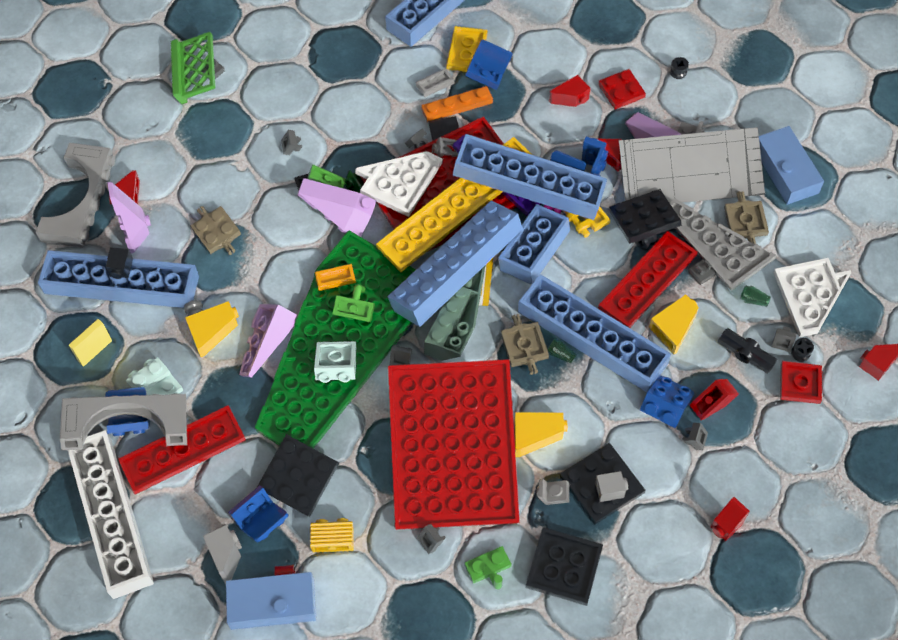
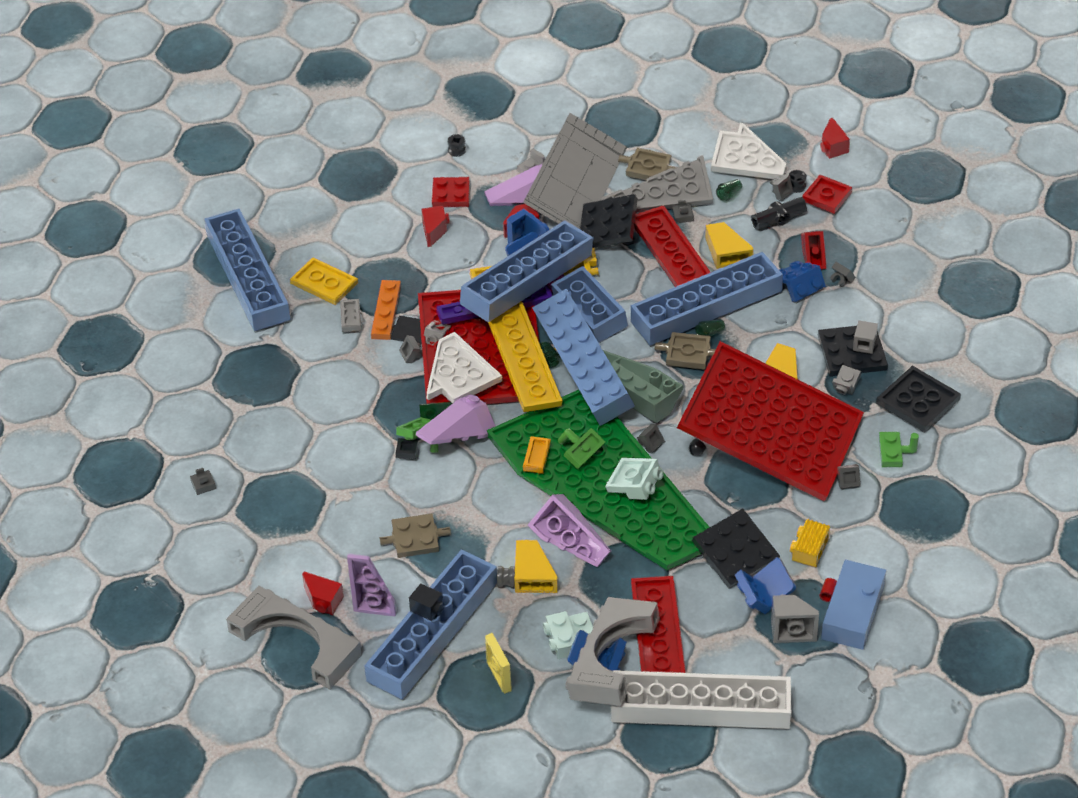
camera: 65 degrees left, 15 degrees down
bright green fence [171,32,216,105] -> none
dark grey tile [281,130,302,155] -> none
blue bracket [465,40,513,90] -> none
red slope [710,497,750,541] -> none
medium blue brick [759,126,824,205] -> none

